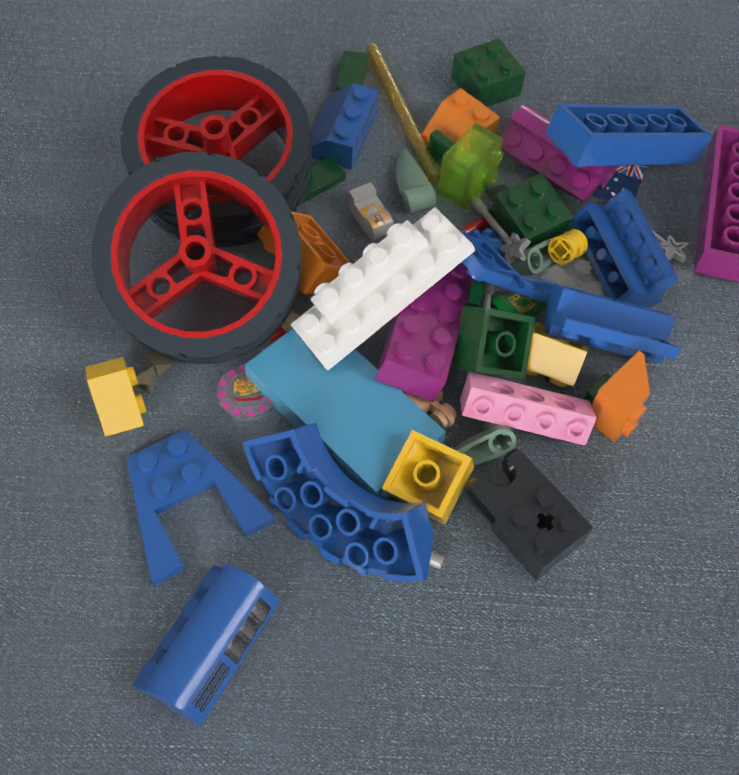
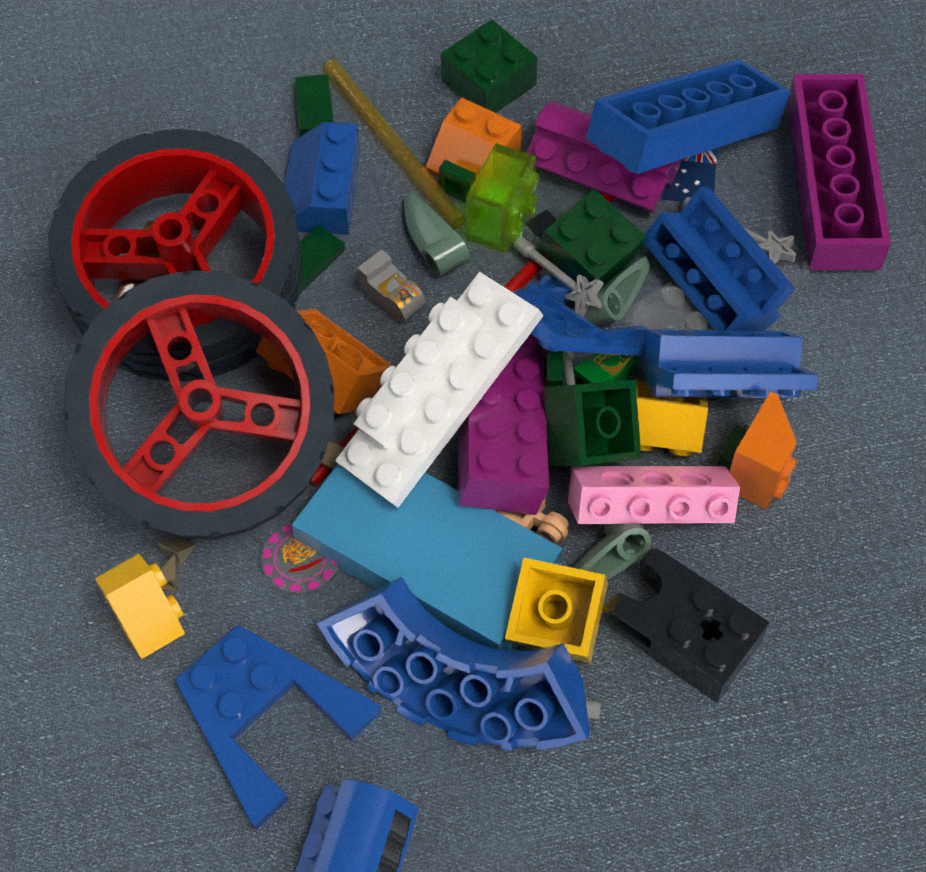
camera: 10 degrees left, 0 degrees up
yellow wheel [548,229,588,265] -> none

